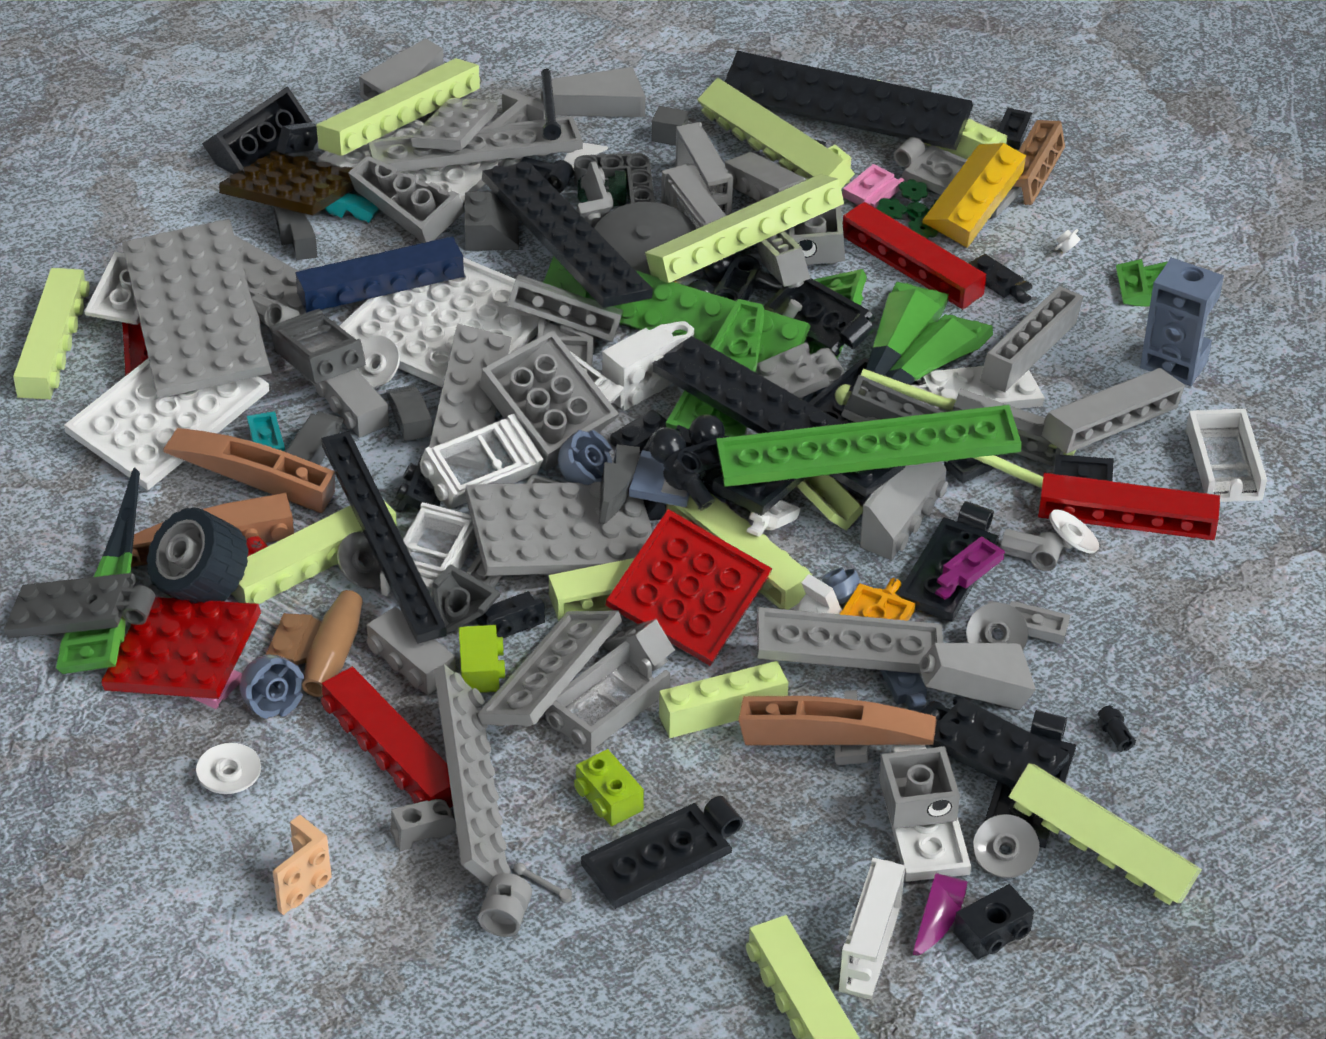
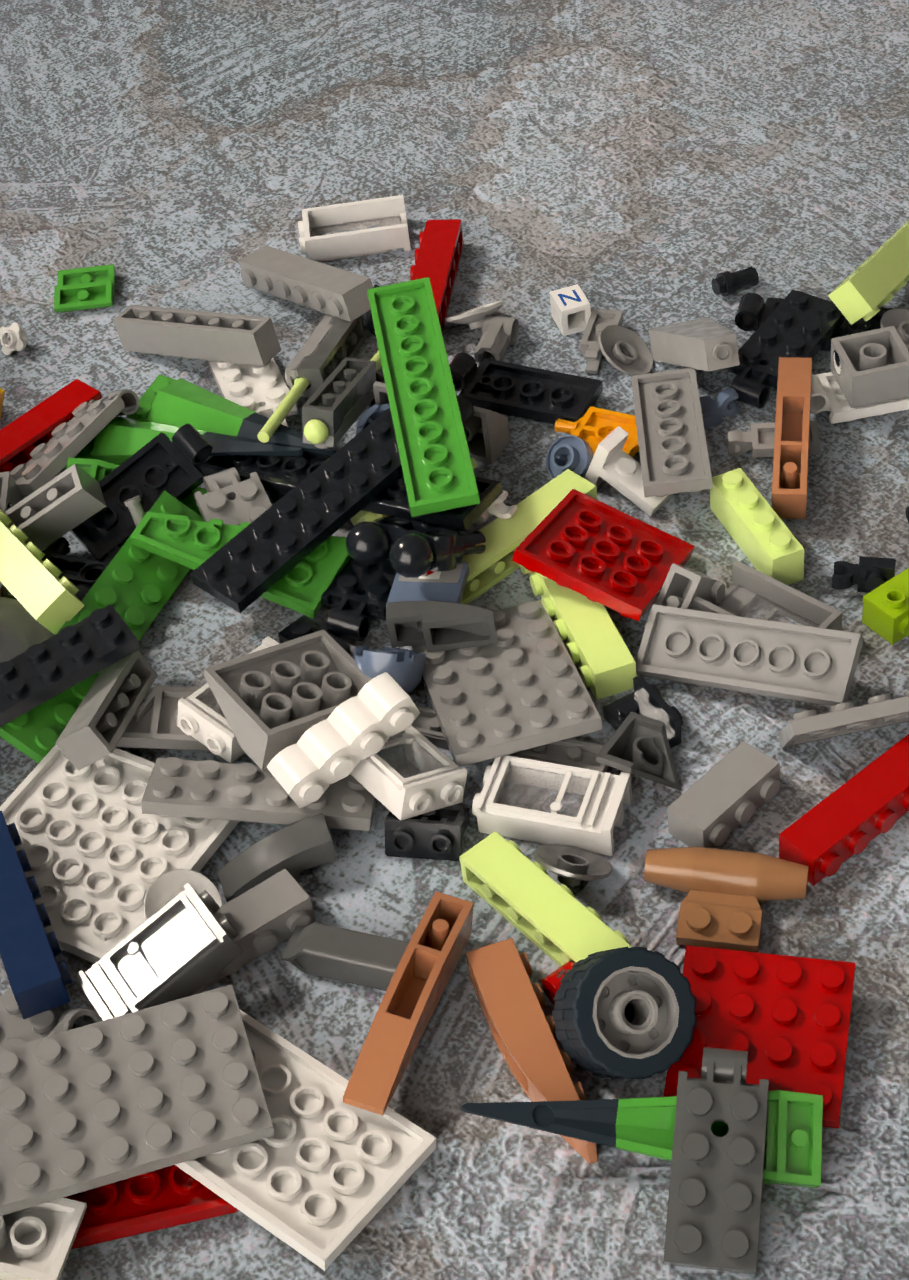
camera: 85 degrees left, 0 degrees up
sand blue cylinder [240,654,304,719] -> none
teal plate [247,411,285,452] -> none
black plate [321,431,447,644] -> none
lime brick [459,625,505,693] -> none
white brick [602,321,694,411] -> none
magenta plate [935,536,1005,600] -> none
black plate [969,254,1033,304] -> none
sand blue plate [1140,257,1224,386] -> none
none -> light grey hinge [10,390,139,495]
none -> white brick [267,672,420,808]
none -> white brick [549,284,591,336]
none -> black plate [832,556,896,593]

